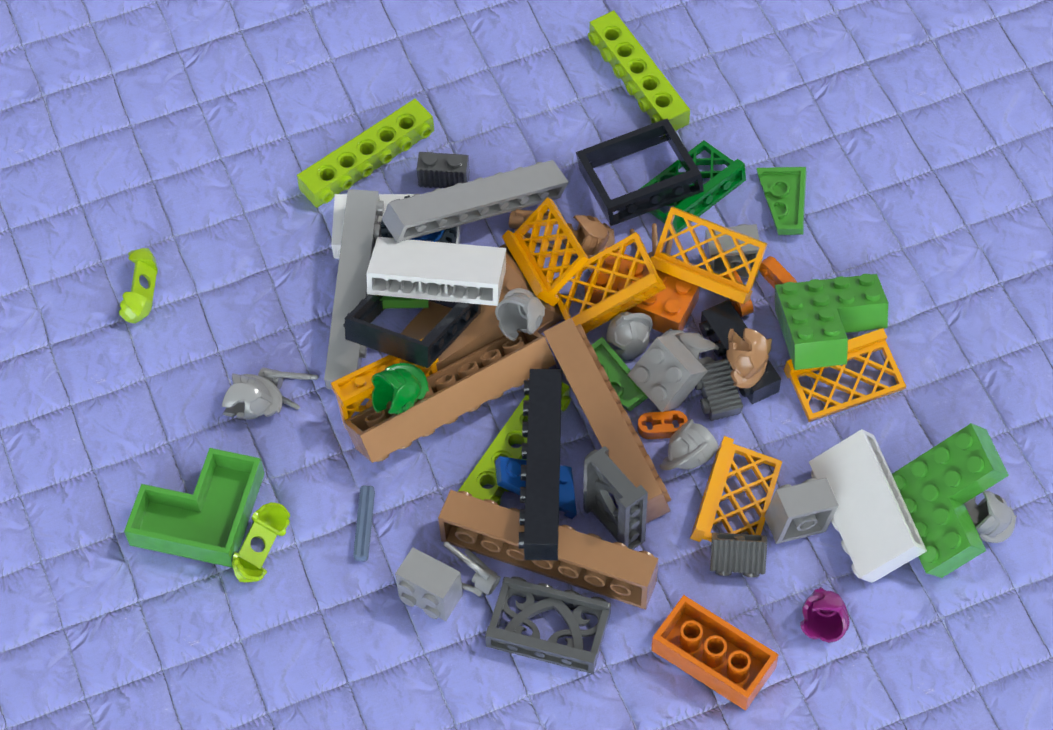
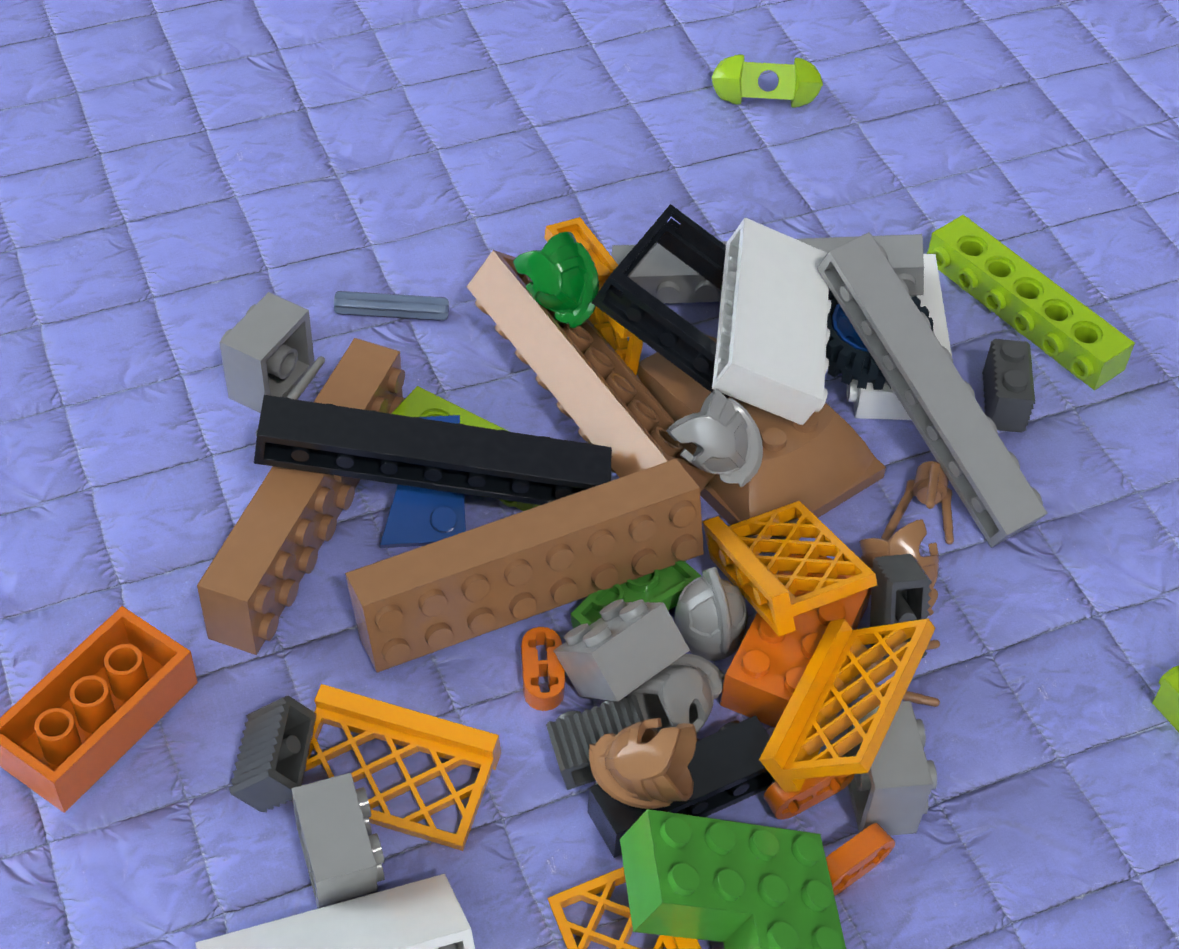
camera: 85 degrees right, 10 degrees down
bright green piece [124,448,265,568] -> none
light grey helmet [222,373,283,420] -> none
lime piece [232,502,290,583] -> none
light grey plant [258,367,319,410] -> none
dark grey fence [485,577,611,674] -> none
light orange fence [502,197,589,307] -> none
black window [576,119,704,226] -> none
dark grey fence [583,446,648,550] -> none
green fence [640,140,746,233] -> none
light grey helmet [659,419,718,470] -> none
bright green wing [756,167,807,235] -> none
magenta helmet [800,587,850,643] -> none
none -> dark grey brick [870,554,932,660]

